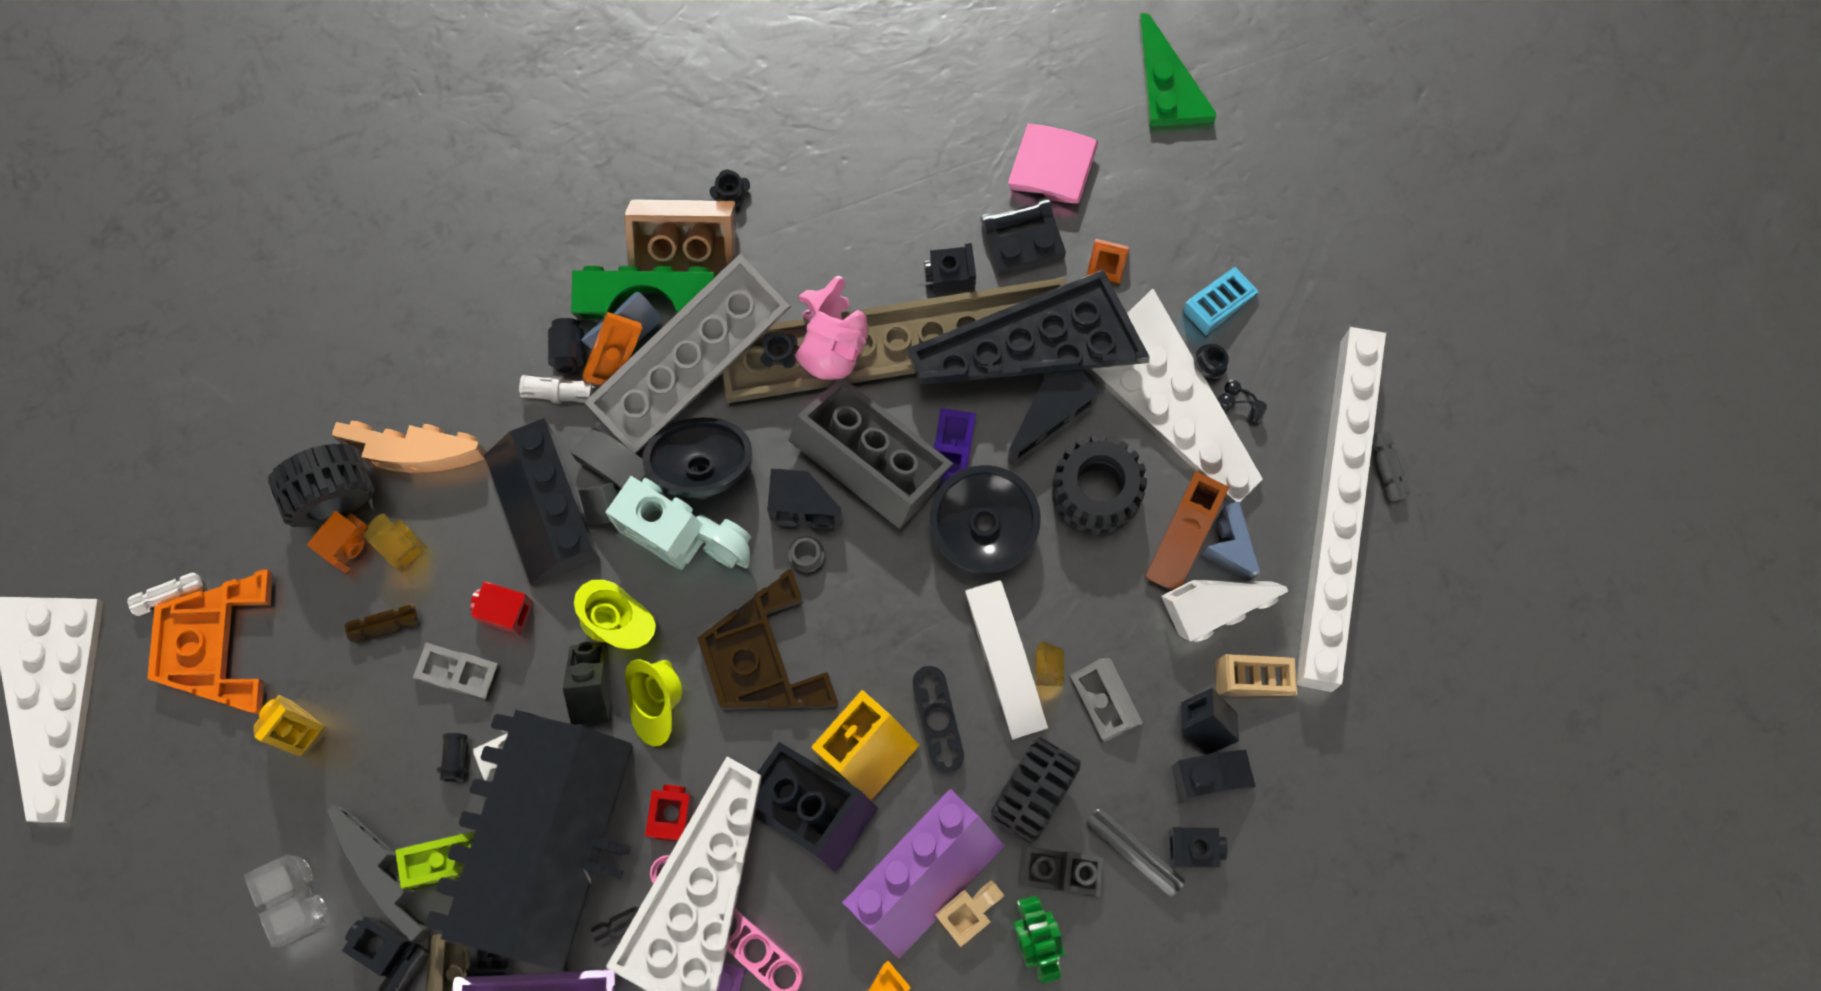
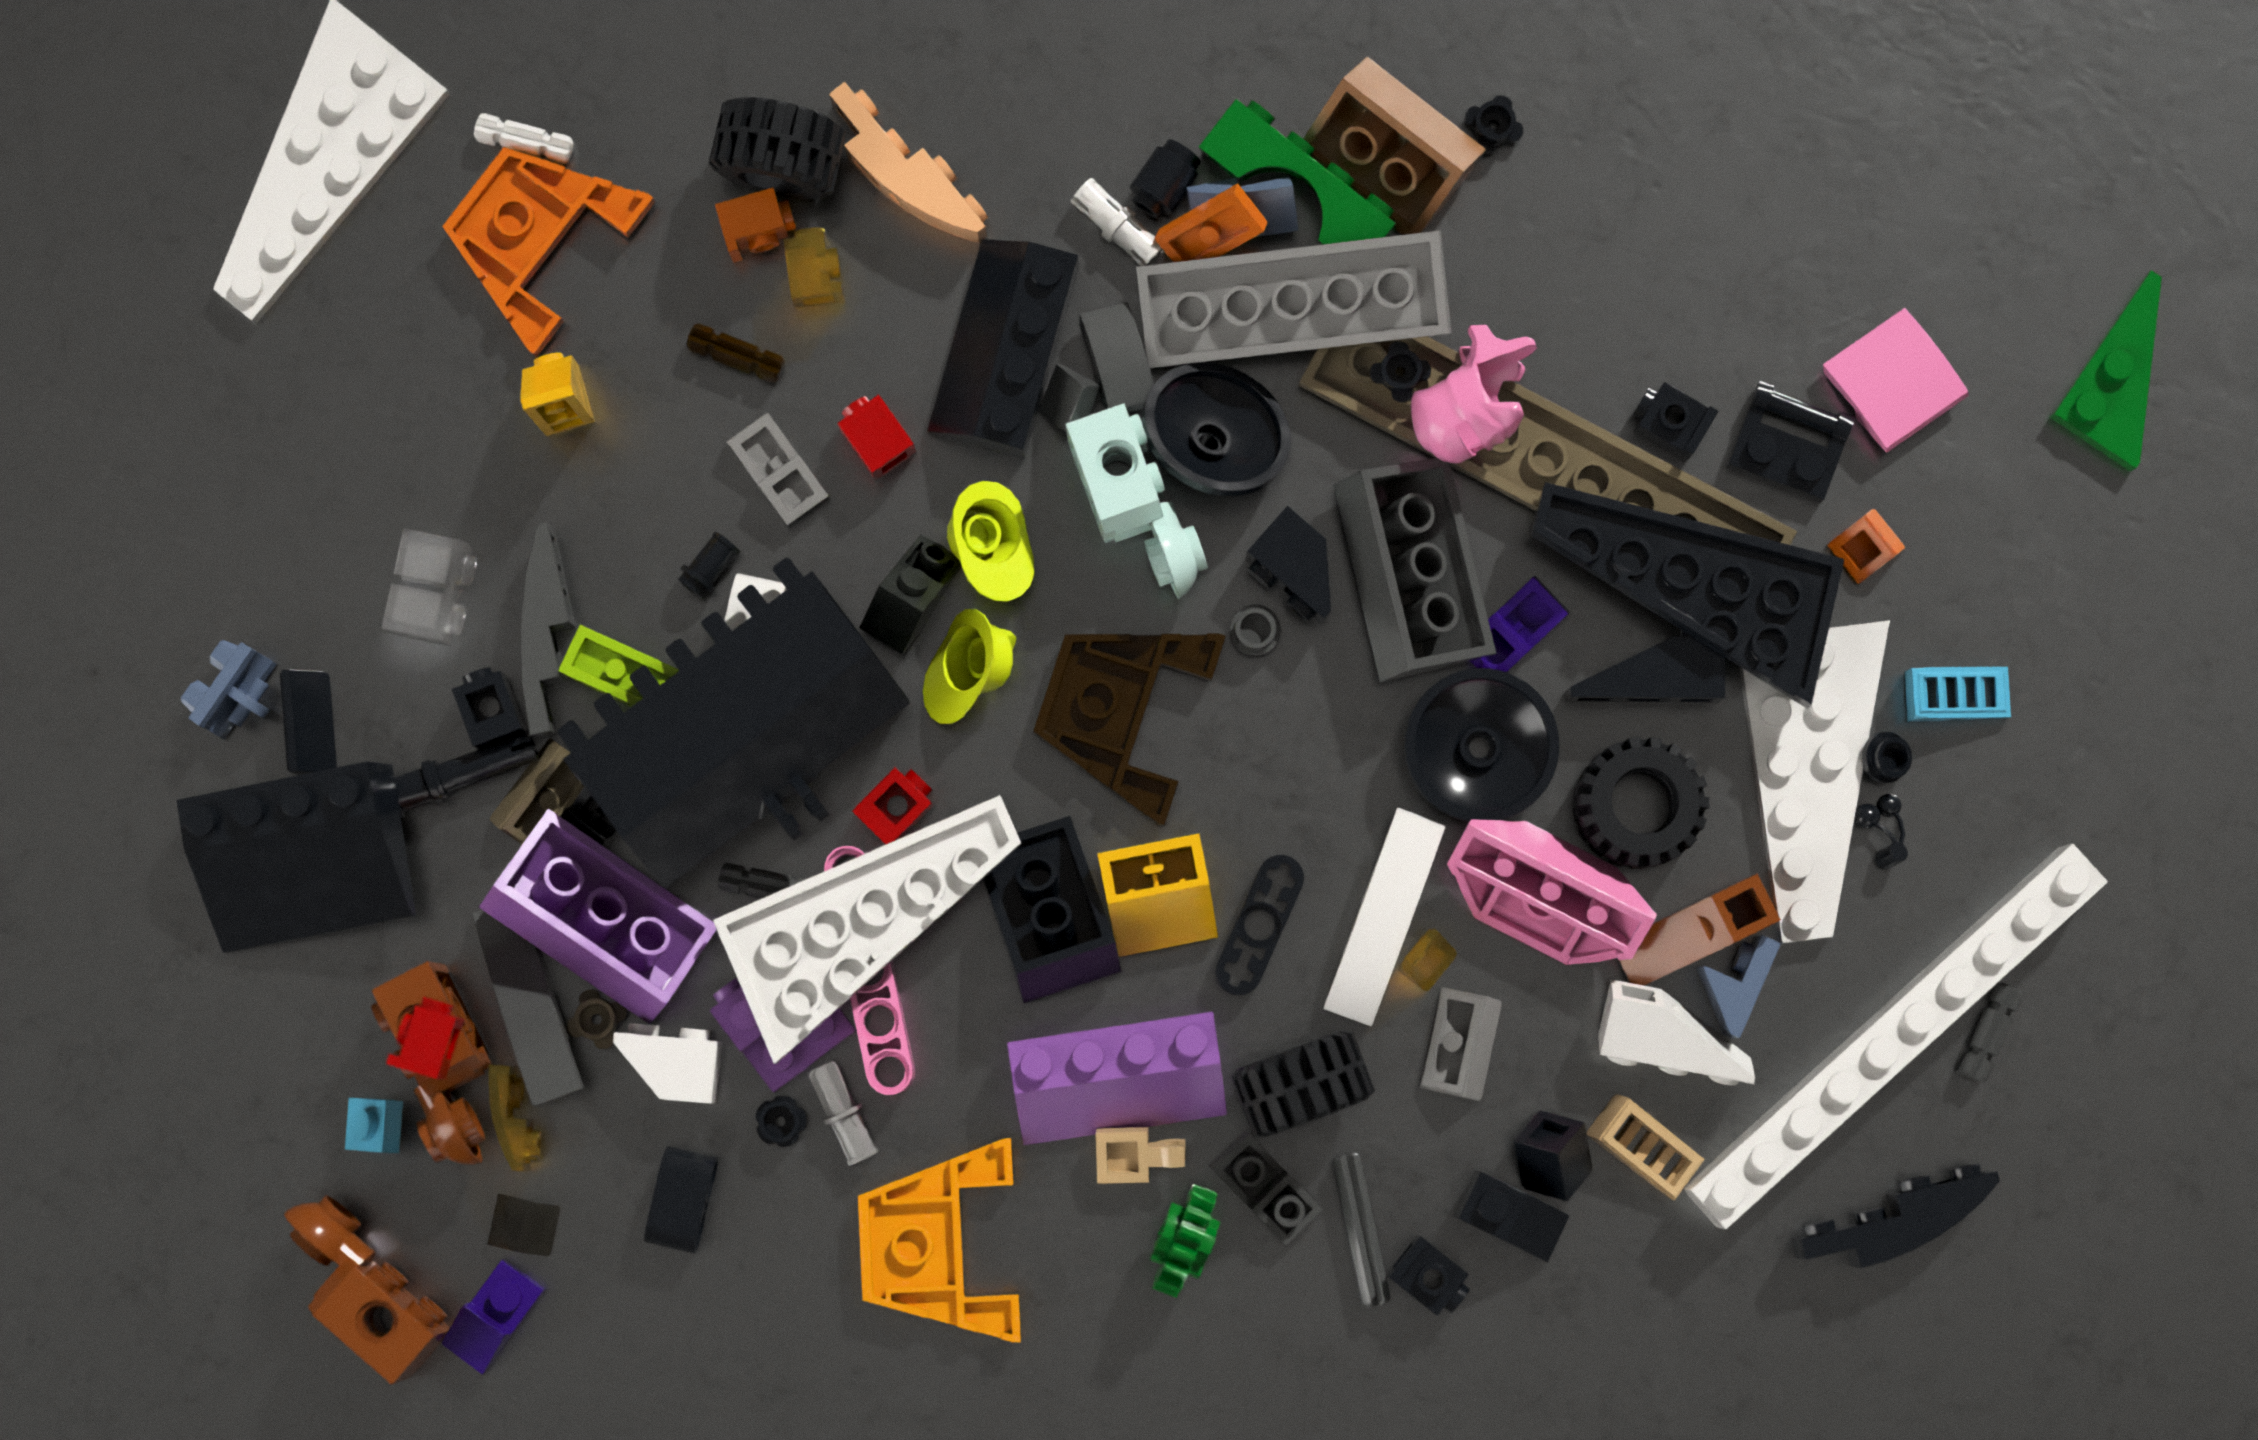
camera: 35 degrees right, 10 degrees up
none -> bright pink wedge [1447,819,1657,965]
none -> black slope [1792,1163,2000,1268]

